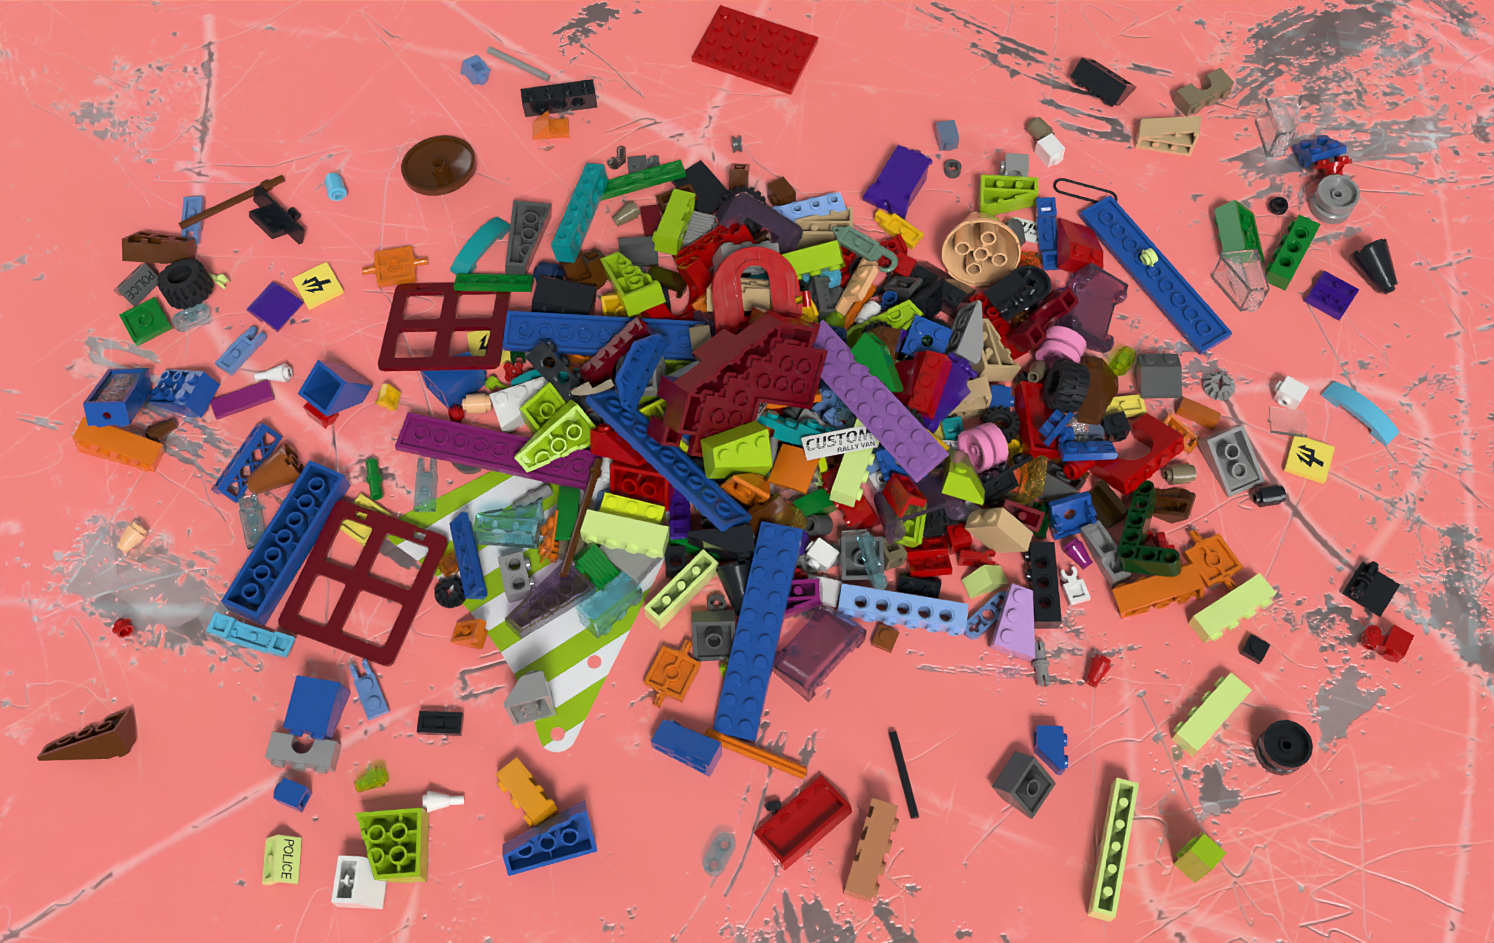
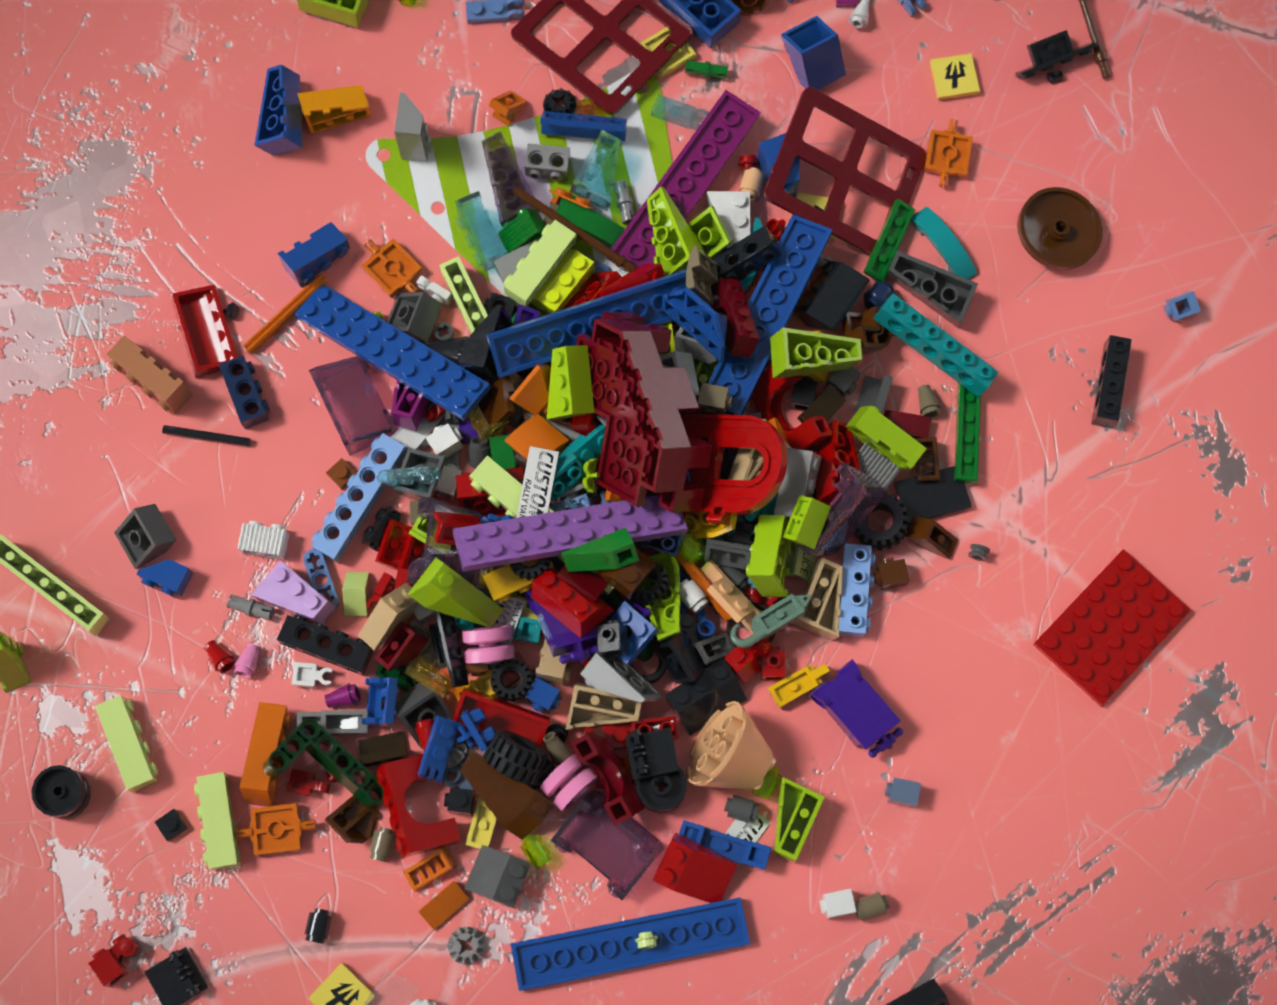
camera: 110 degrees right, 10 degrees up
dark purple slope [246,282,304,333] -> none
medium azure brick [324,173,347,201] -> none
yellow tile [375,384,401,411] -> none
black plate [417,711,464,736] -> none
white cone [423,790,464,813] -> none
lime hand [485,376,510,391] -> none
light grey bar [487,46,551,82] -> none
orange slope [532,111,570,140] -> none
clear smoke arm [607,146,626,170] -> none
dark grey plate [627,155,660,174] -> none
clear light blue plate [702,832,736,877] -> none
dark grey bush [944,159,962,179] -> none
light grey brick [998,153,1029,177] -> none
clear orange cone [1019,251,1042,267] -> none
black piece [1053,178,1118,203] -> none
light grey slope [1197,425,1265,497] -> none
none -> dark blue brick [219,355,270,429]
none -> bright pink cone [234,643,260,679]
none -> white brick [237,521,289,560]
none -> white plate [416,275,453,307]
none -> lime piece [582,459,600,493]
none -> black brick [597,620,628,658]
none -> lime hinge [783,495,831,550]

